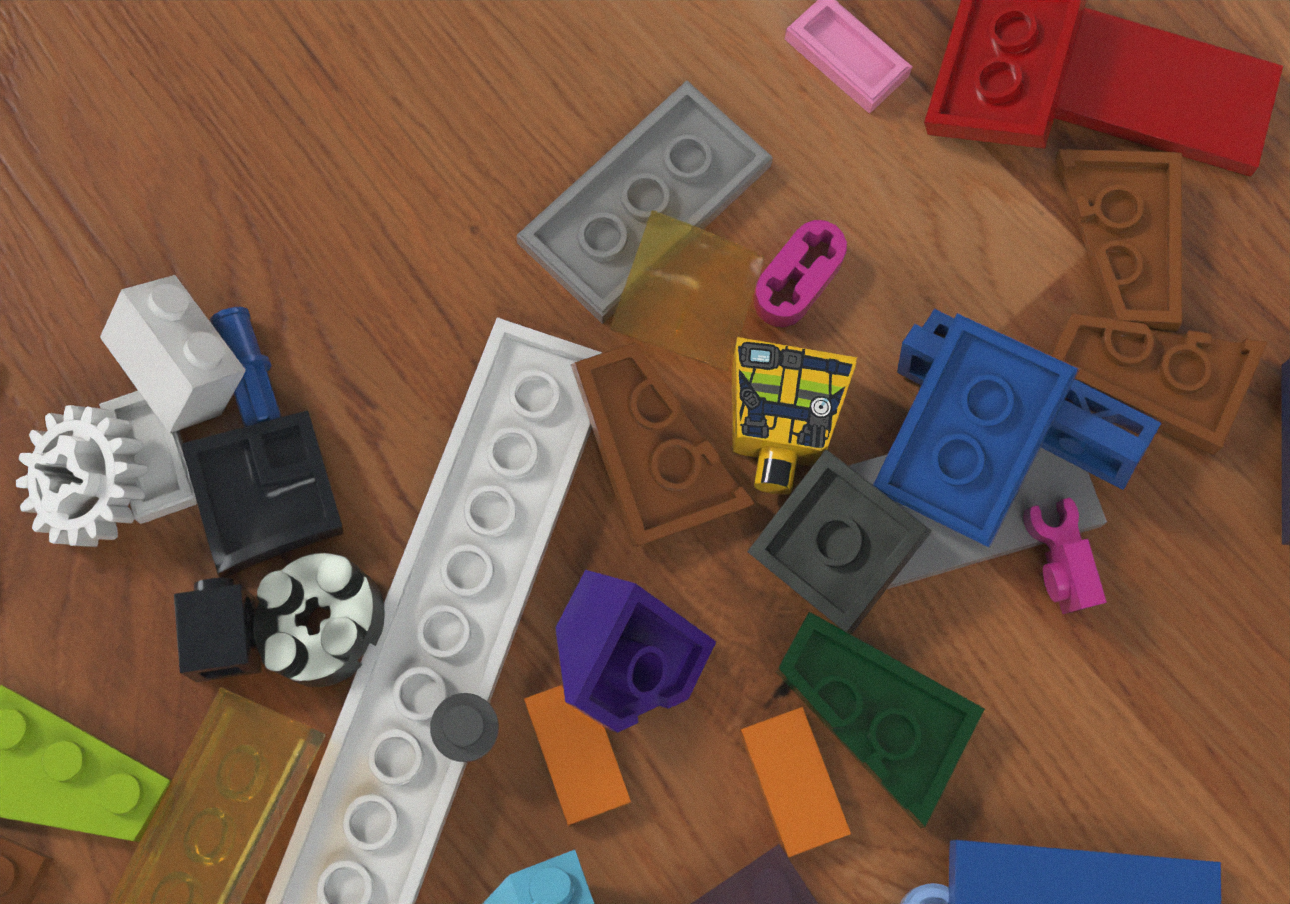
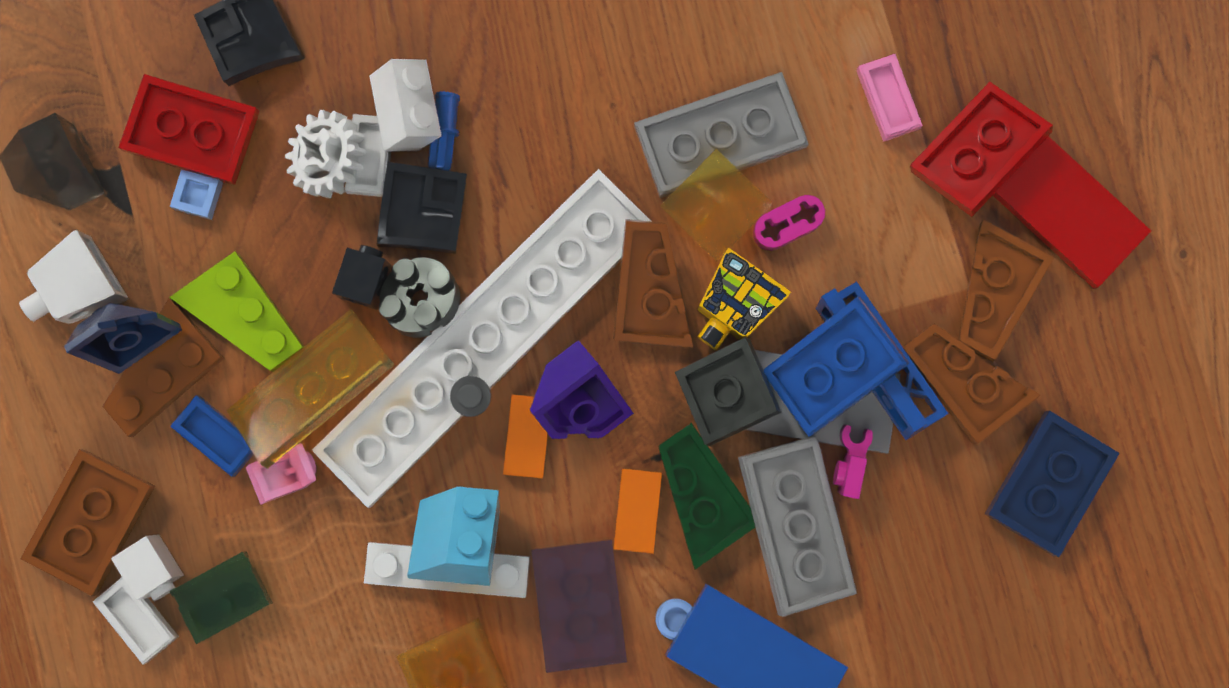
camera: 30 degrees right, 10 degrees up
none -> light grey tile [738,436,857,617]

